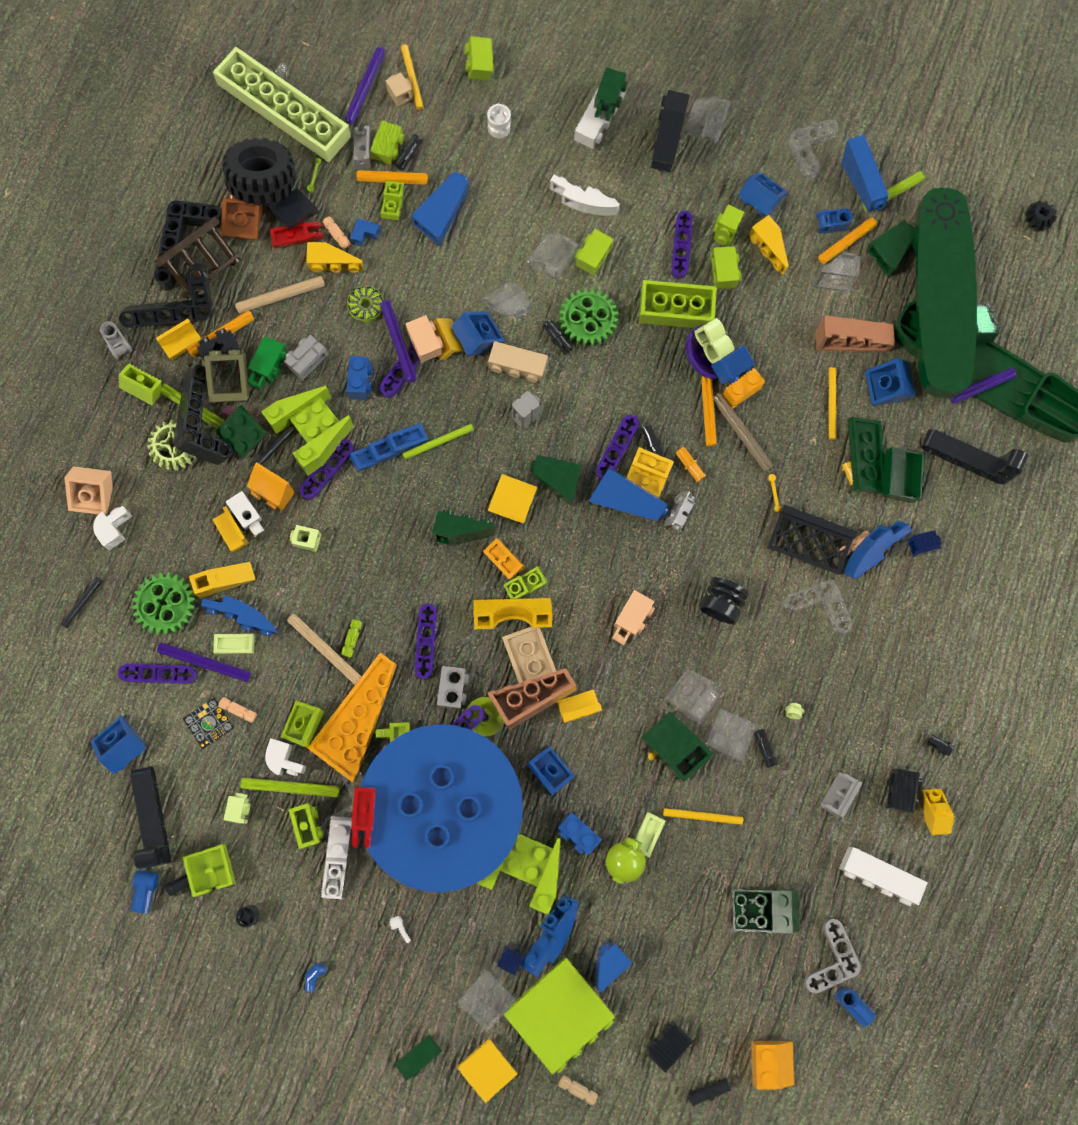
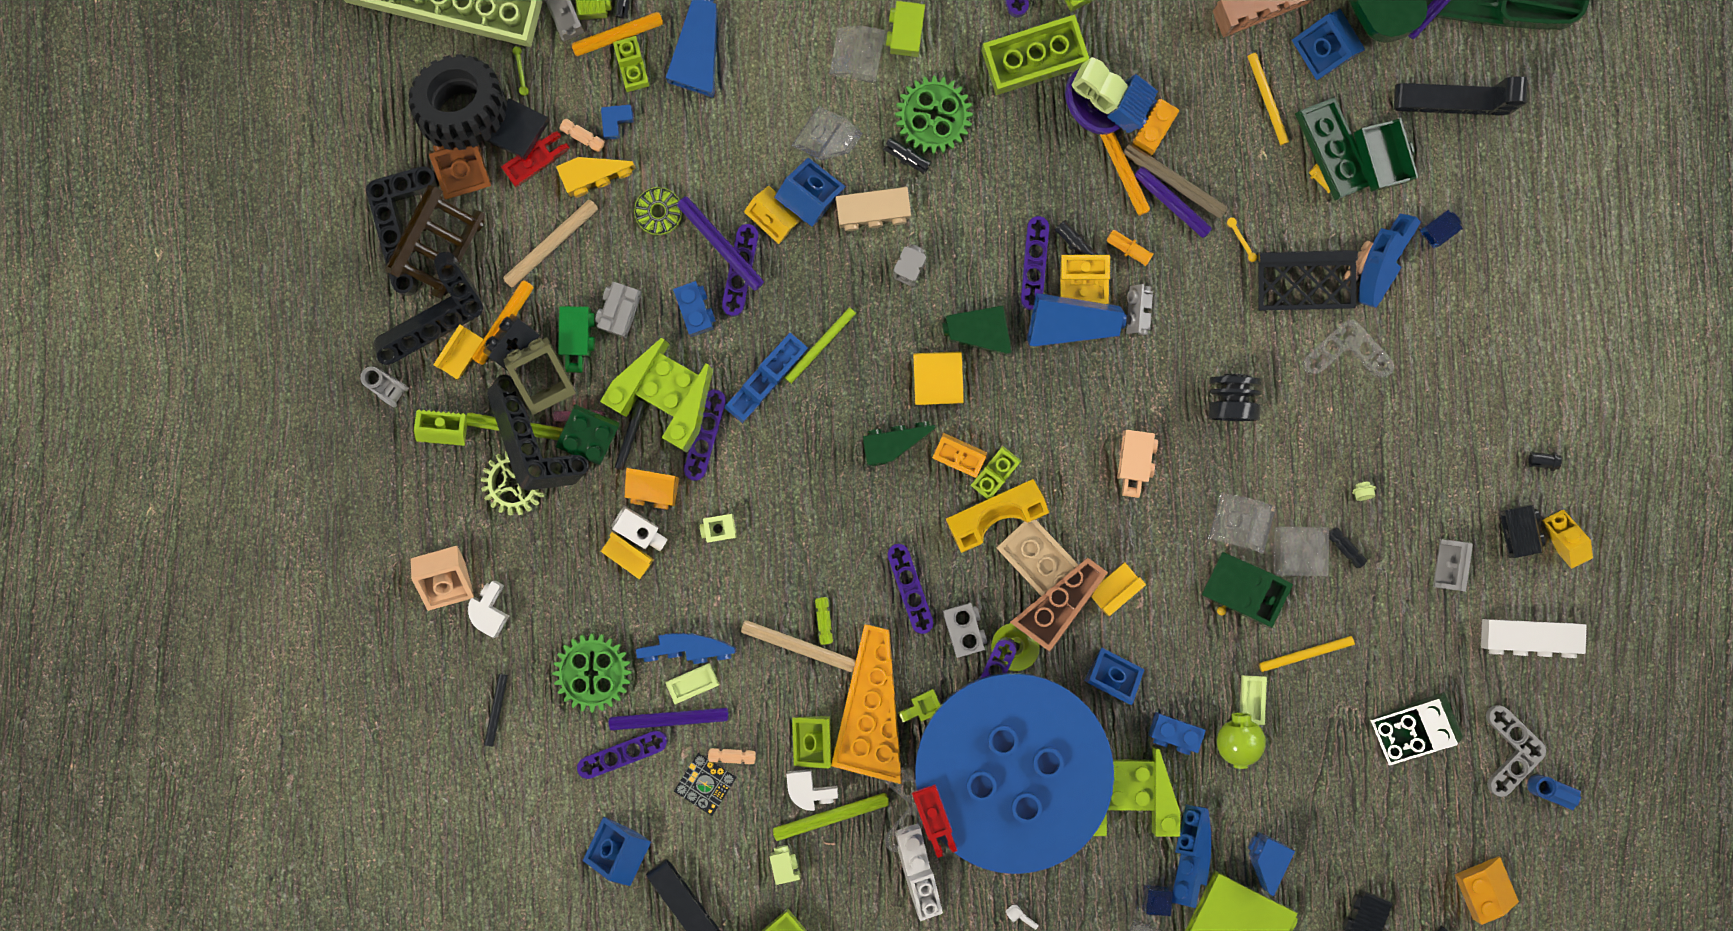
camera: 15 degrees left, 10 degrees up
yellow slope [189,562,256,598] -> none
lime brick [288,803,324,849] -> none
light nougat brick [406,315,443,363] -> none
none -> dark purple axle [1135,167,1212,238]

